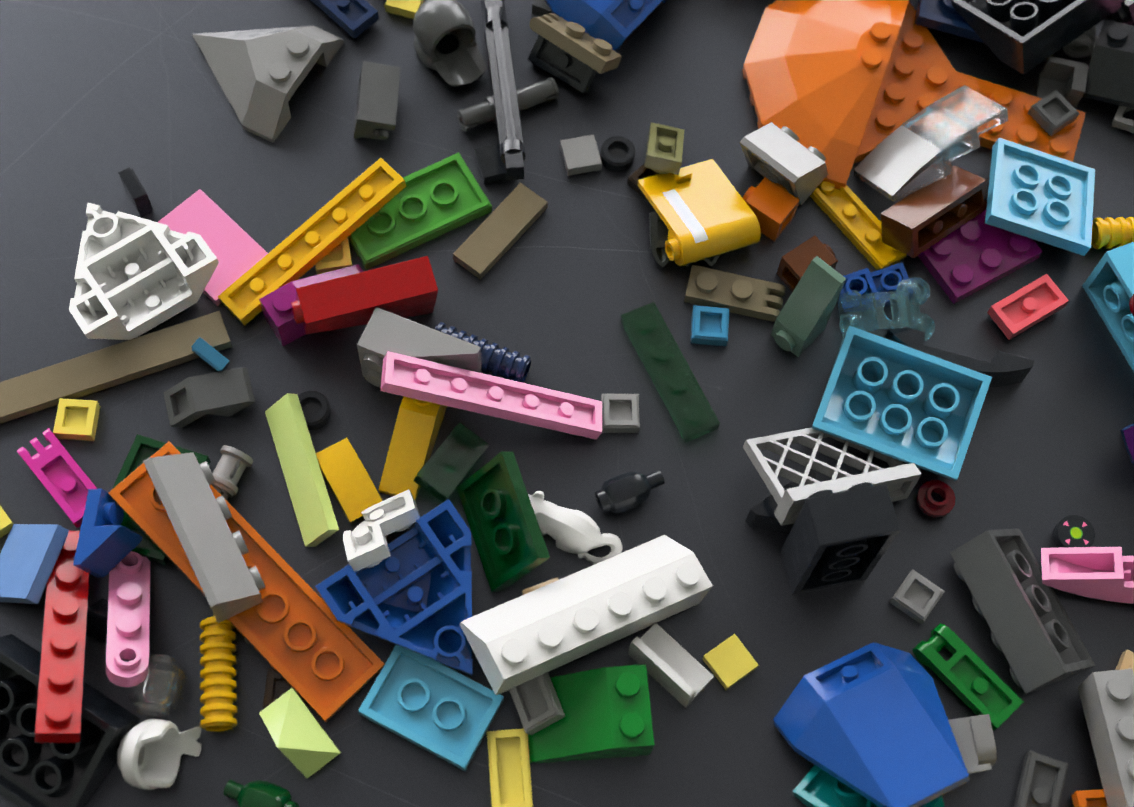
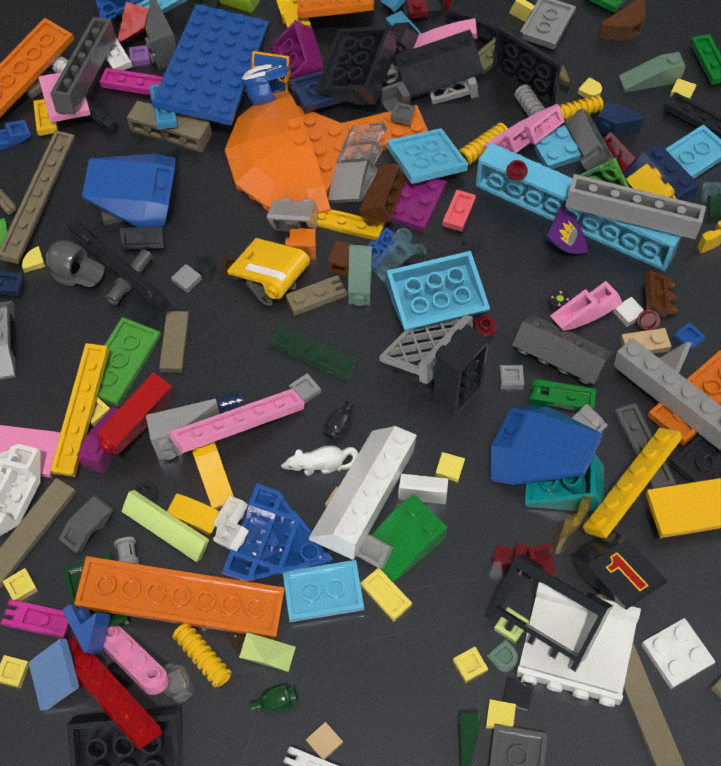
camera: 30 degrees left, 5 degrees down
white hat [117,719,202,790] -> none
light grey slope [143,452,266,623] -> none
dark azure tile [191,337,230,372] -> none
dark grey hinge [353,61,401,140] -> none
clear green plate [414,422,489,503] -> none
dark green plate [457,452,550,592] -> none
dark tan hinge [529,13,622,74] -> none
olive plate [644,122,684,175] -> none
dark azure tile [690,305,729,346] -> none

